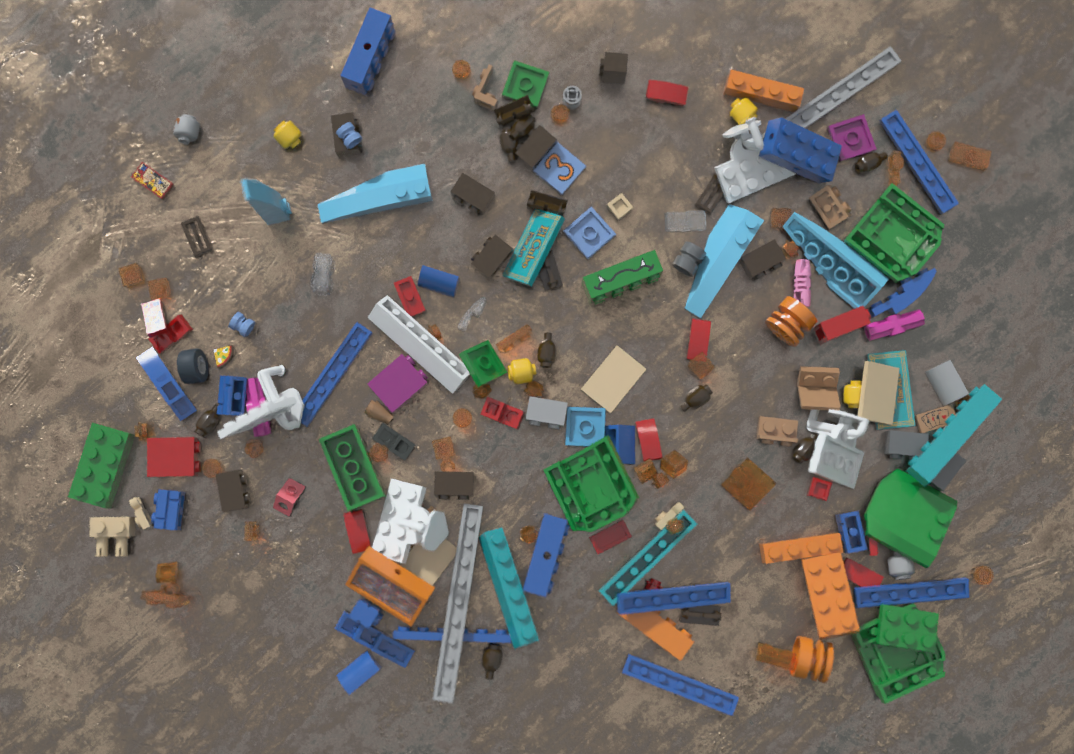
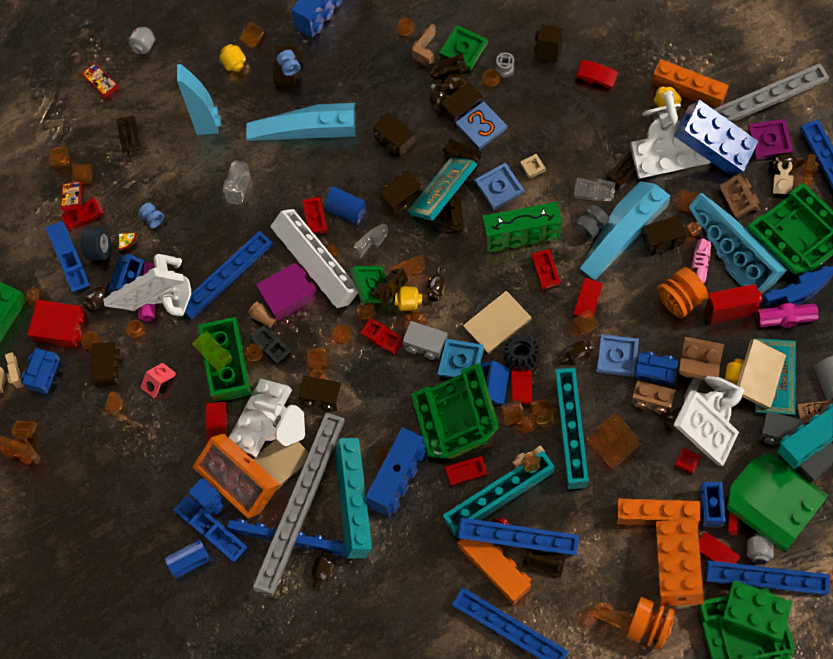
camera: 20 degrees right, 15 degrees down
none -> clear neon green plate [192,331,232,371]
none -> clear orange slope [239,21,265,48]
none -> dark brown hinge [371,267,408,306]
none -> black tyre [504,335,539,372]
none -> red plate [531,249,561,290]
none -> teal brick [555,368,589,489]
none -> medium blue tile [596,334,639,377]
none -> blue brick [634,351,678,387]
none -> tan plate [772,161,794,194]

